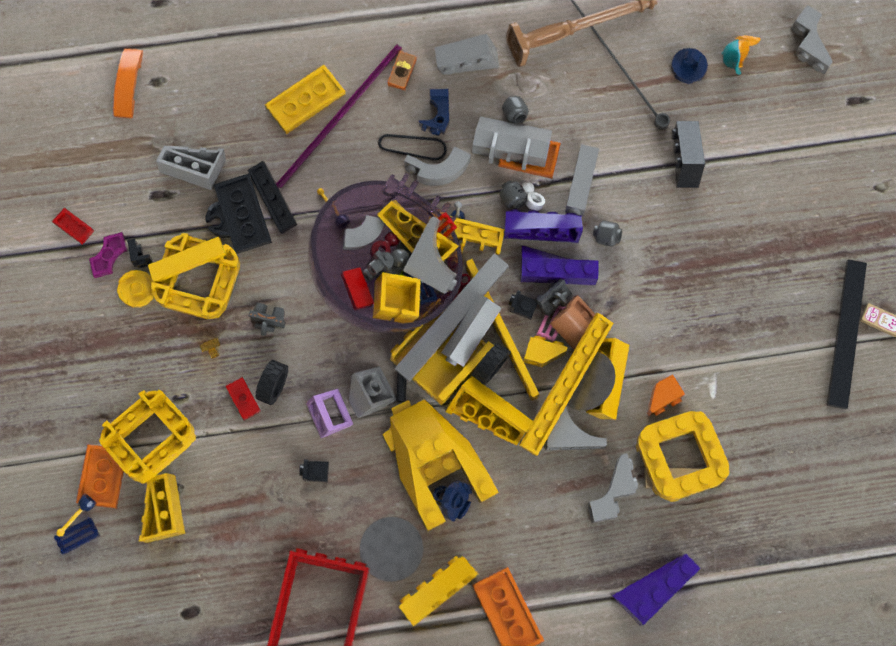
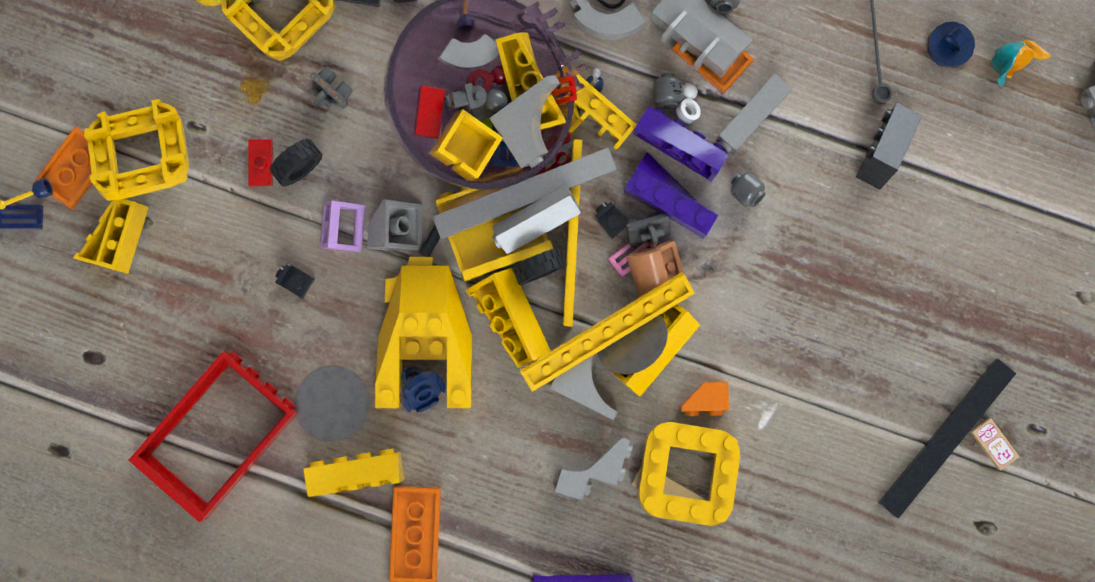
camera: 30 degrees right, 10 degrees up
yellow slope [523,336,568,368] -> none

